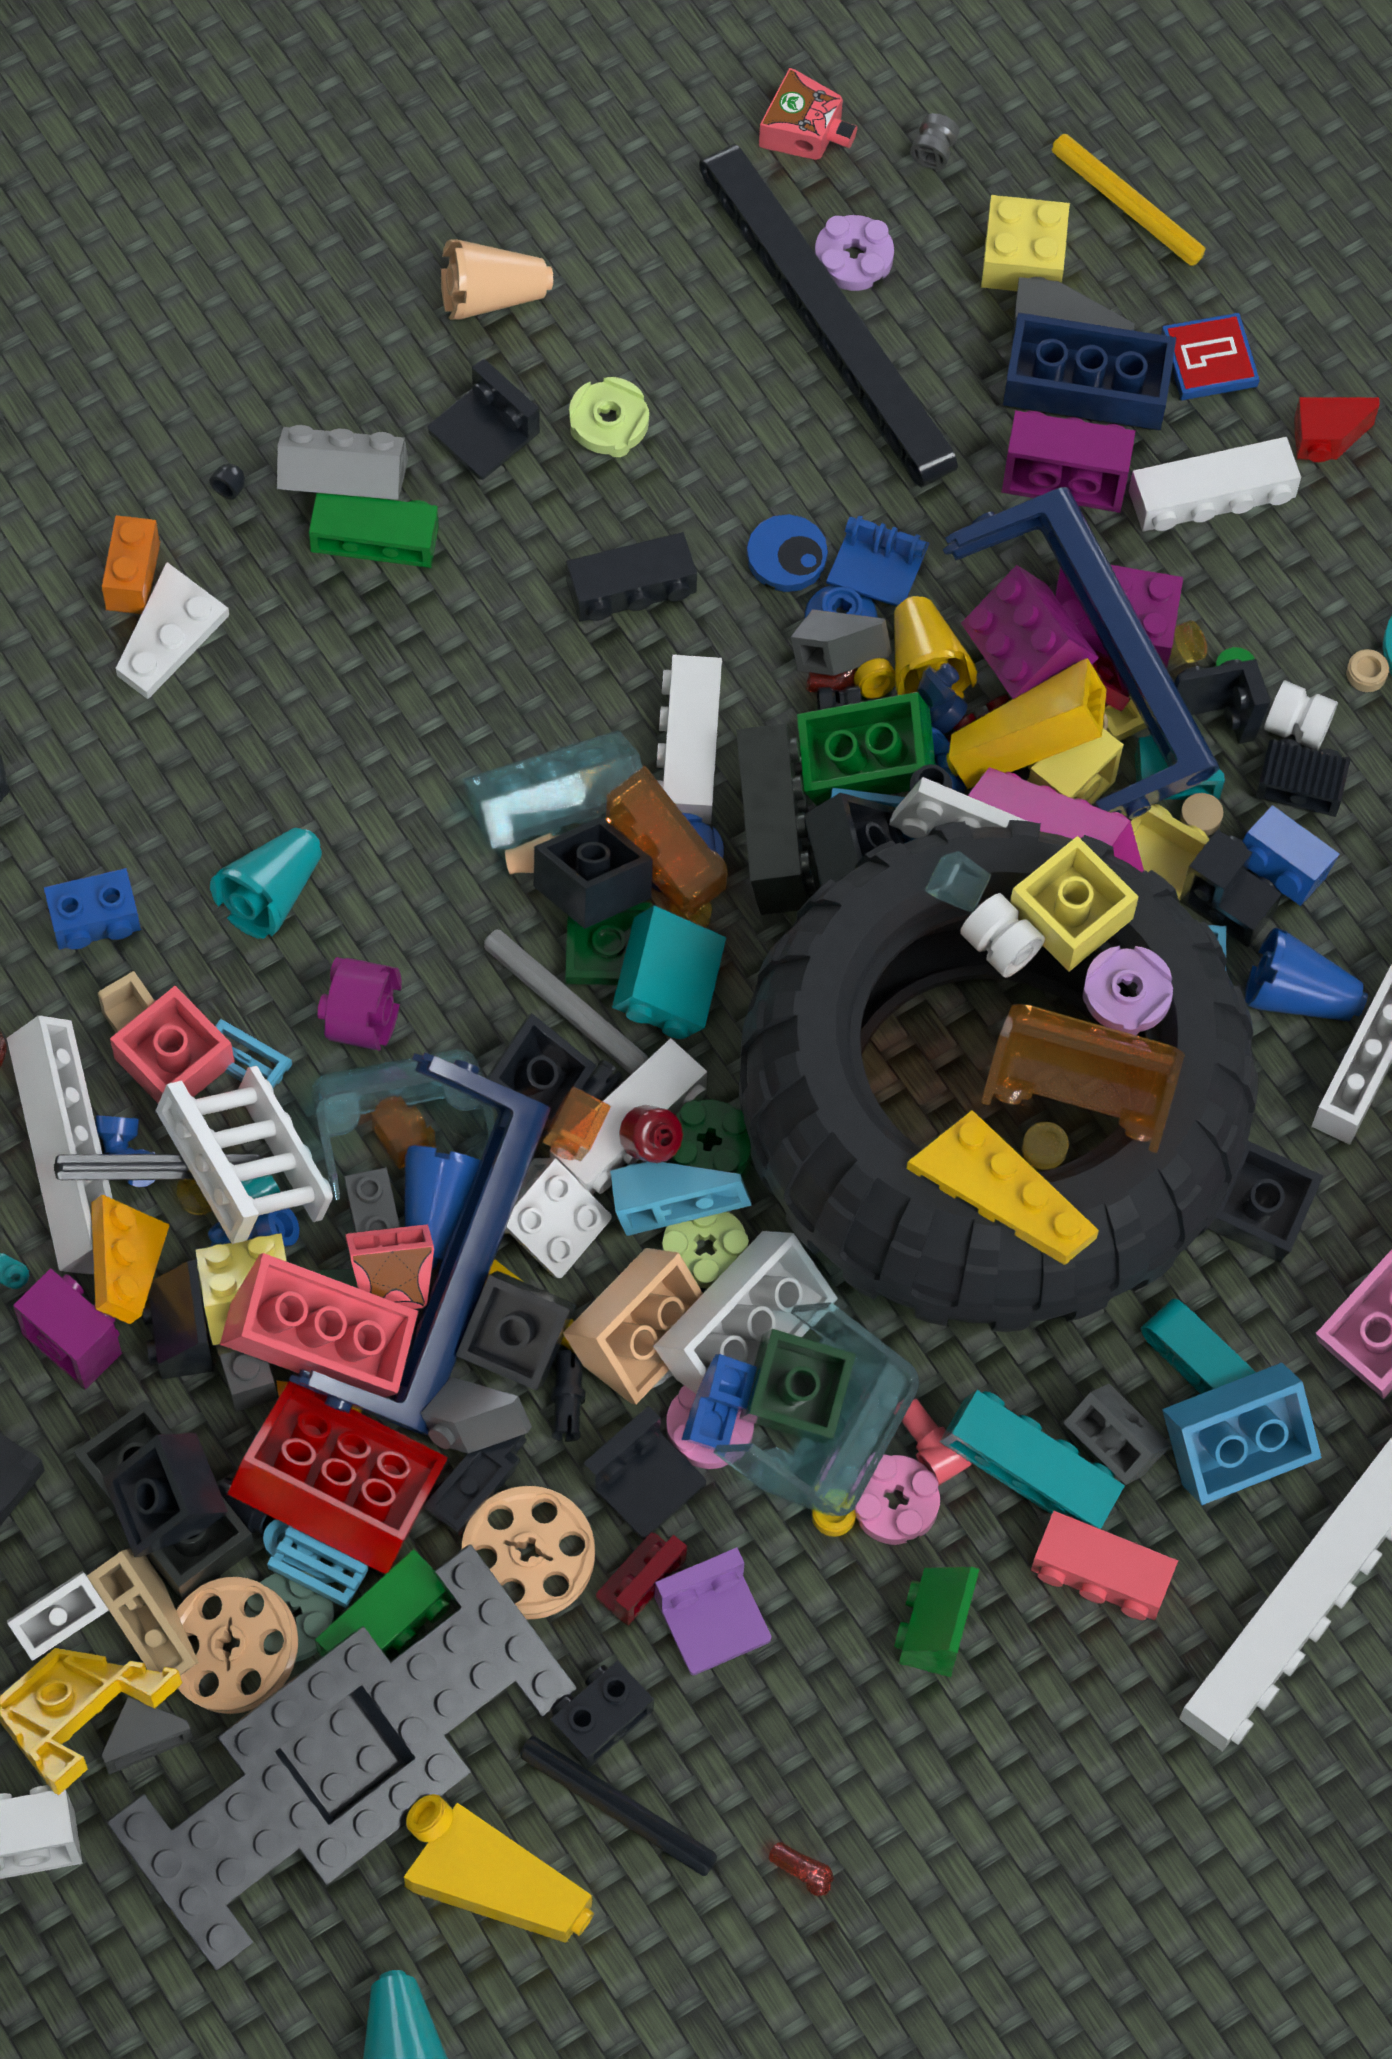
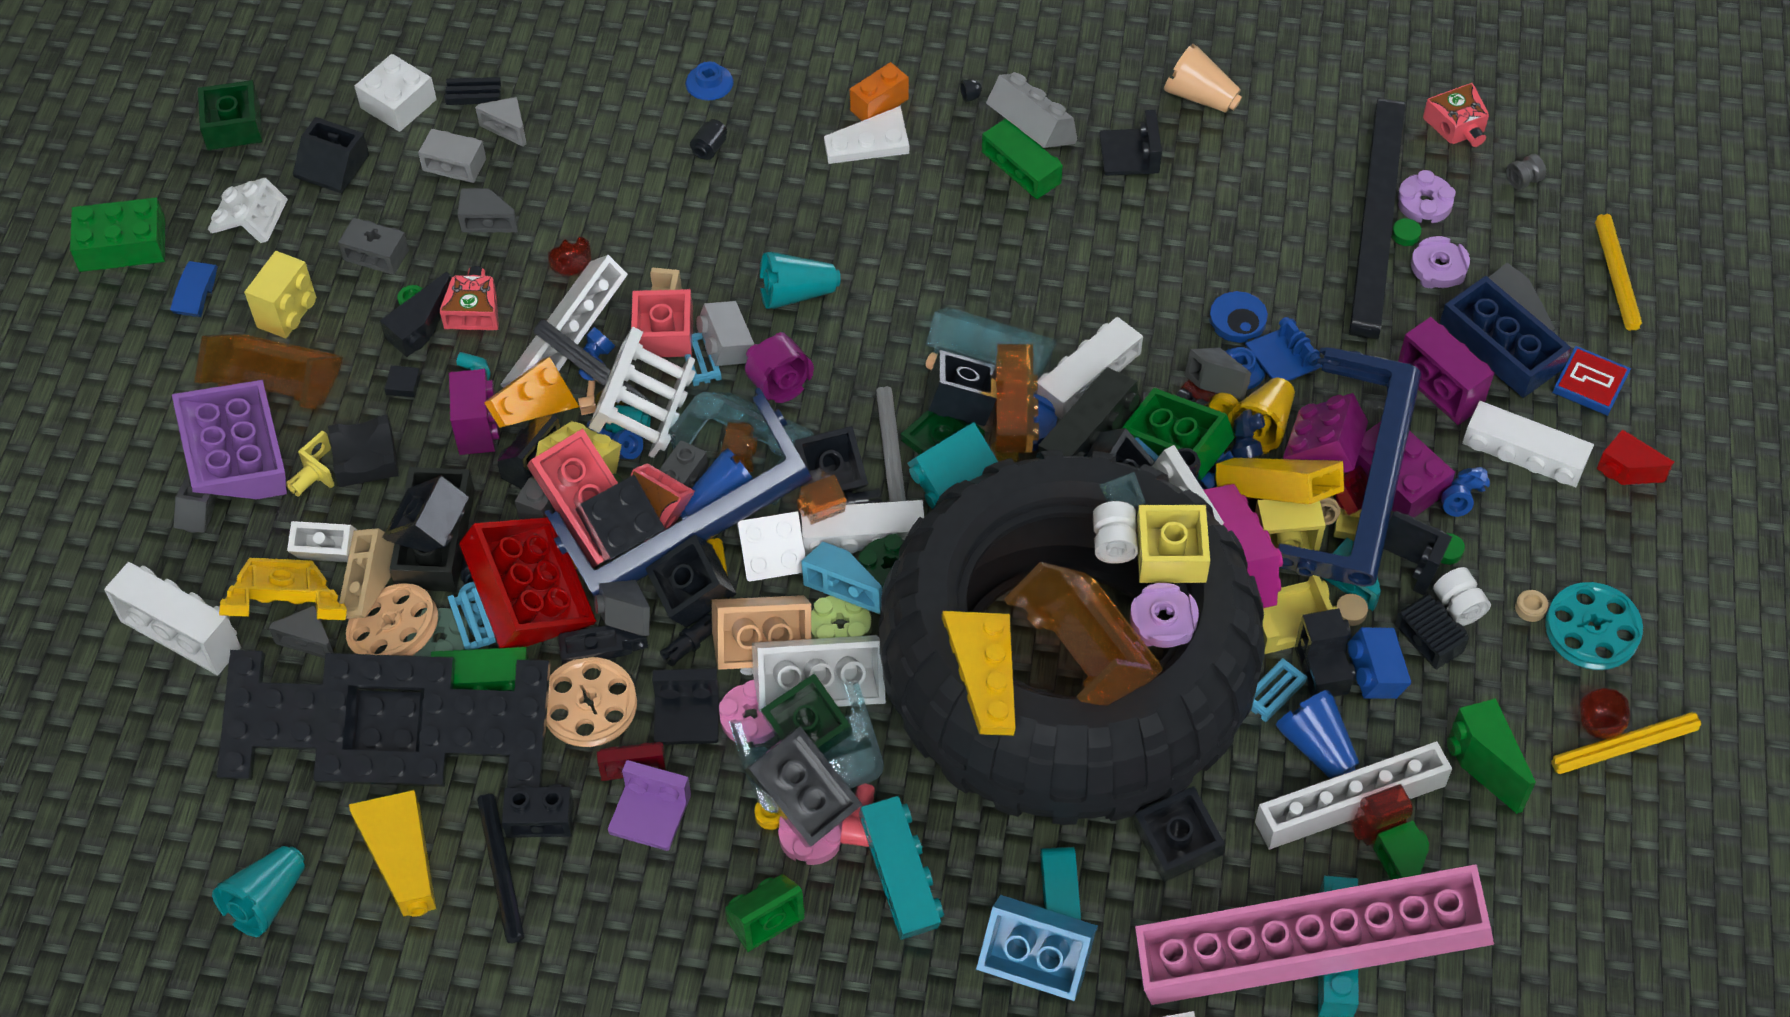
camera: 45 degrees right, 10 degrees down
blue brick [44,868,141,949] -> none
yellow tile [406,1794,453,1842] -> none
black brick [566,532,697,622] -> none
yellowish green plate [569,377,649,457] -> none
dark red head [619,1105,683,1163] -> none
blue slope [682,1354,757,1452] -> none
clear red arm [769,1842,834,1896] -> none
light yellow brick [981,195,1070,291] -> none
clear yellow tile [1022,1122,1069,1170] -> none
coral brick [1031,1511,1178,1621] -> none
dark grey brick [1064,1384,1171,1485] -> none
clear yellow tile [1174,620,1208,664] -> none
none -> black brick [575,475,665,563]
none -> light nougat hand [578,381,596,415]
none -> light grey brick [696,301,754,366]
none -> black brick [744,726,862,847]
none -> green tile [1392,218,1421,246]
none -> lavender plate [1411,236,1470,288]
none -> blue arm [1441,467,1490,517]

